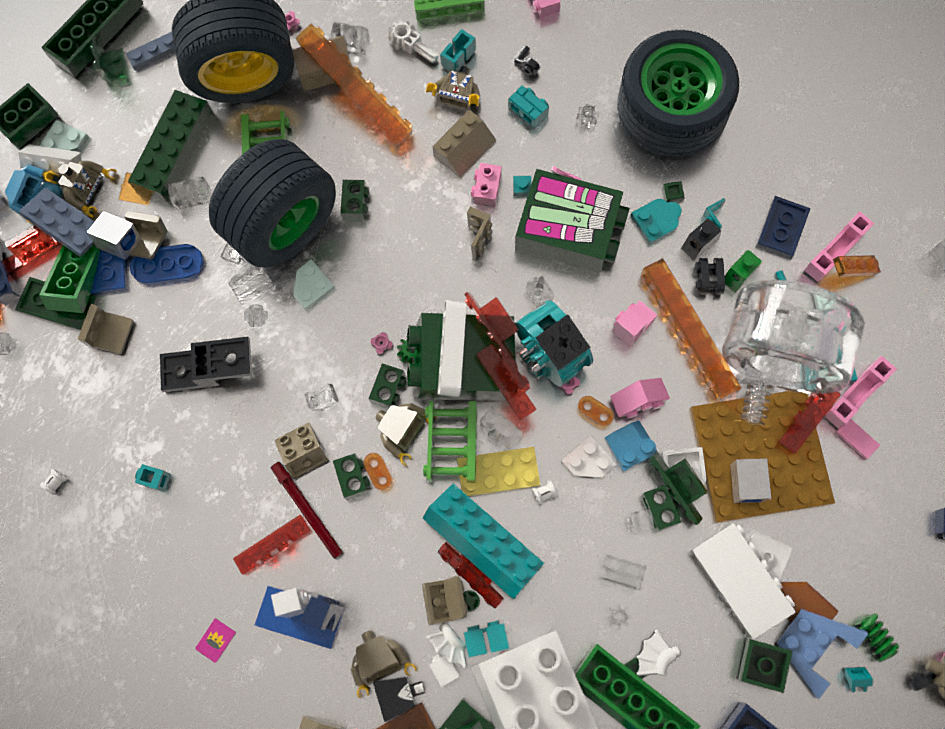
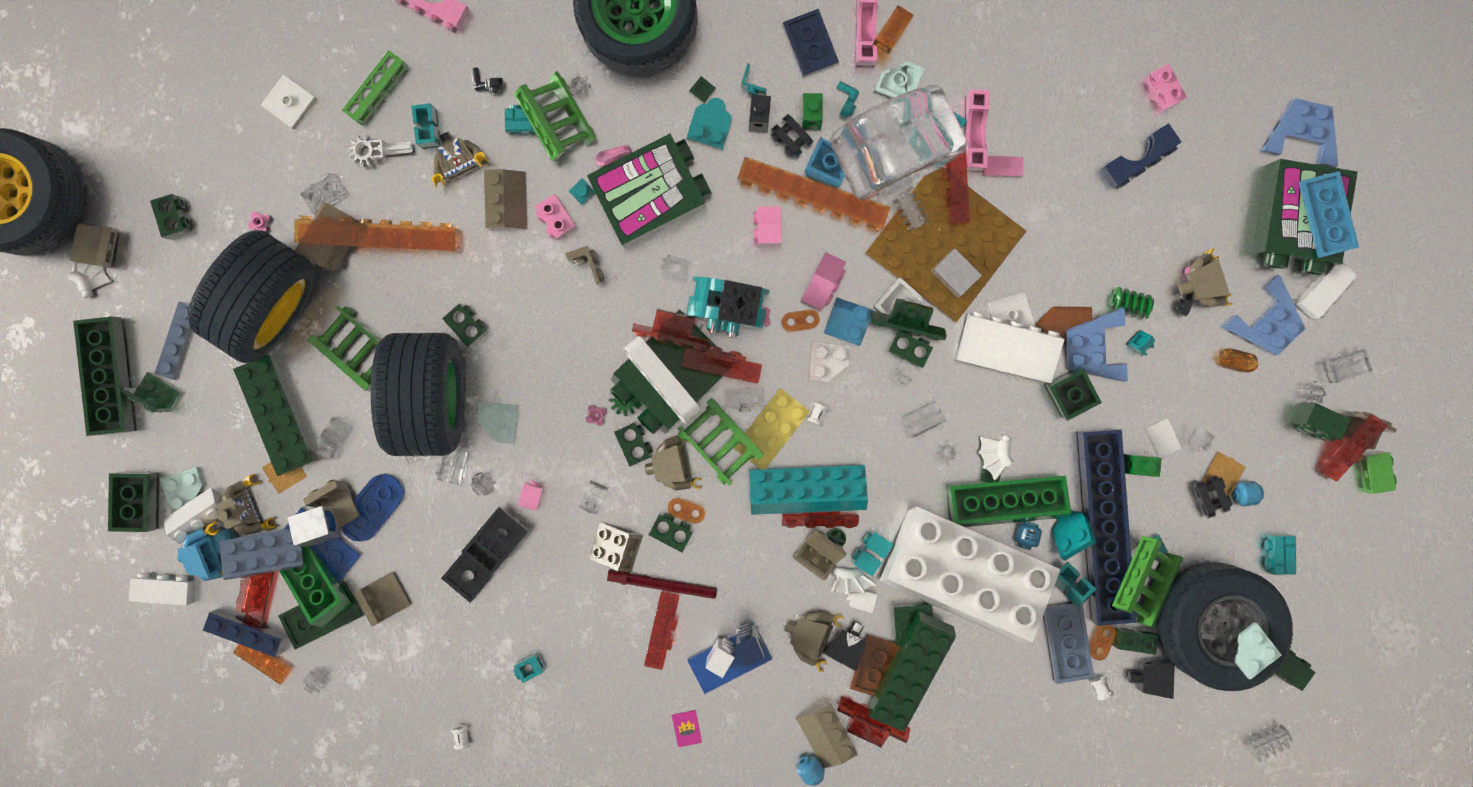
camera: 50 degrees left, 15 degrees up
none -> bright green fence [514,71,596,161]
none -> bright pink brick [517,480,545,511]
none -> dark azure slope [805,137,855,187]

